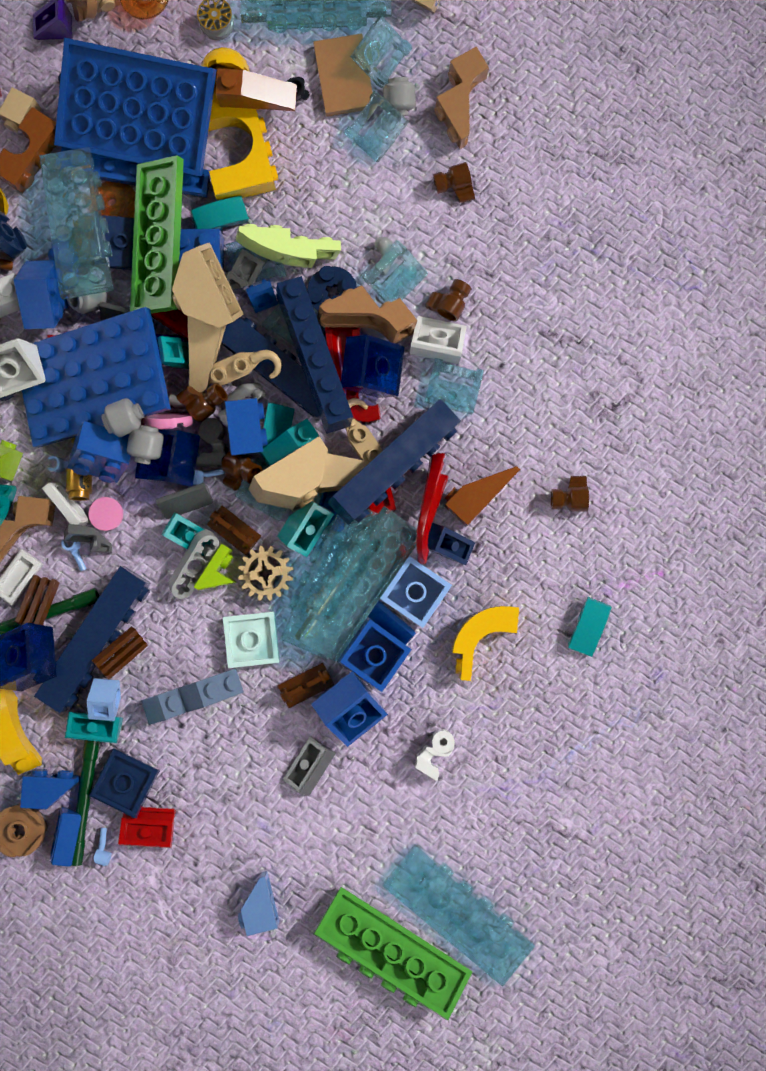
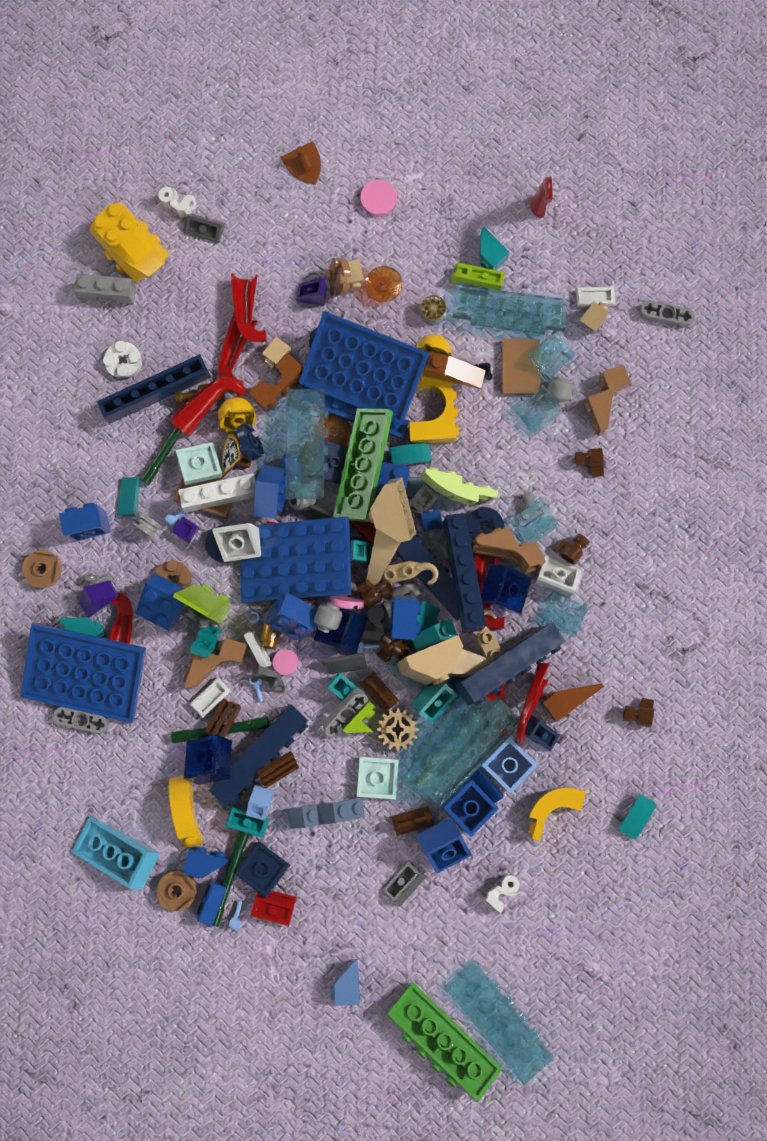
camera: 20 degrees right, 5 degrees down
light grey head [101,398,144,437] -> none

